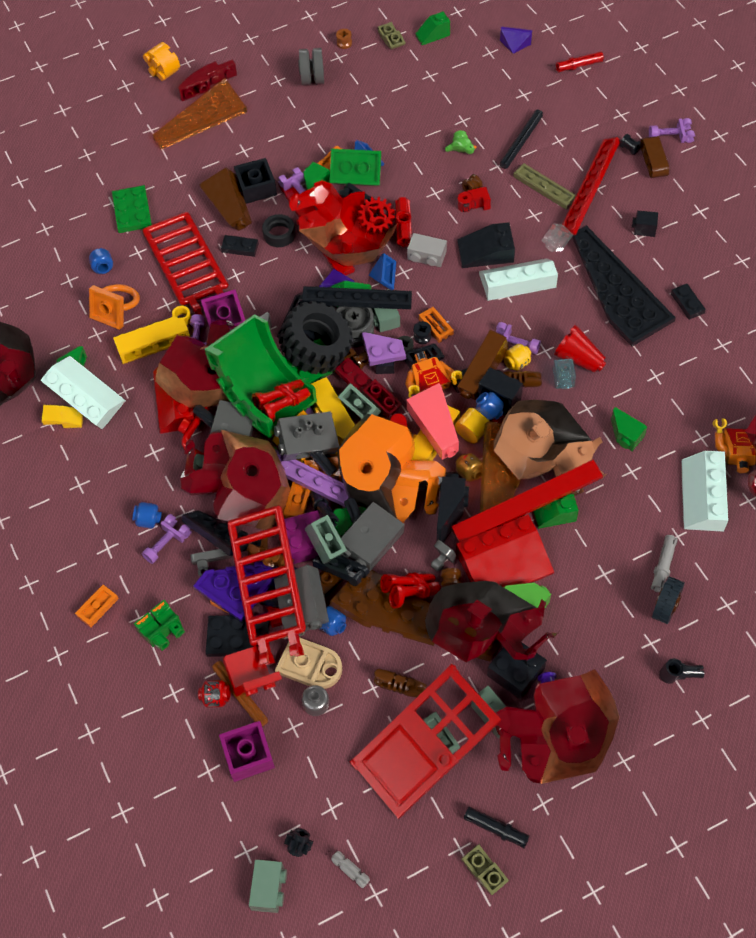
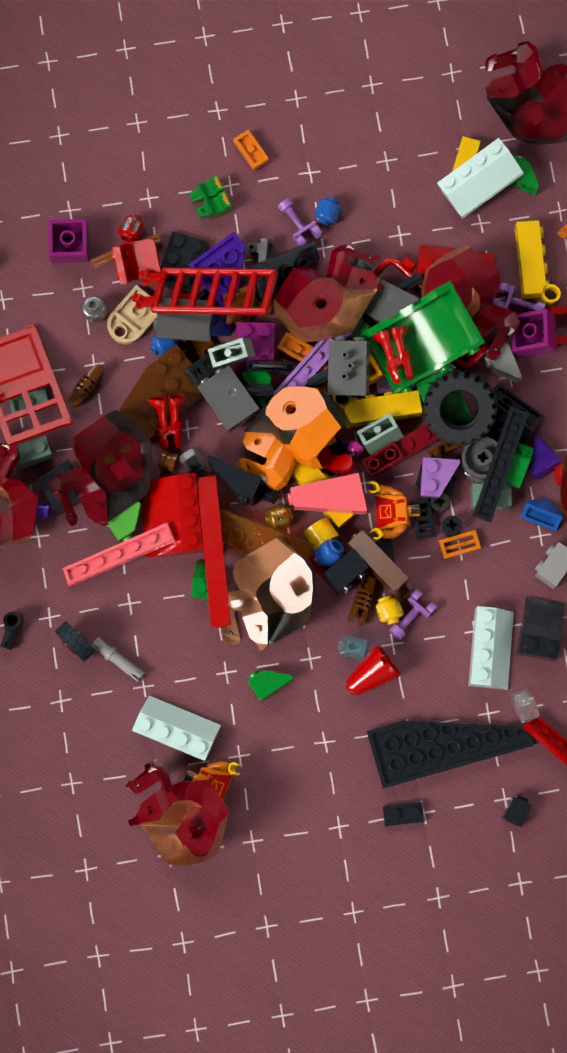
camera: 105 degrees right, 20 degrees up
none -> coral tile [62,523,175,587]

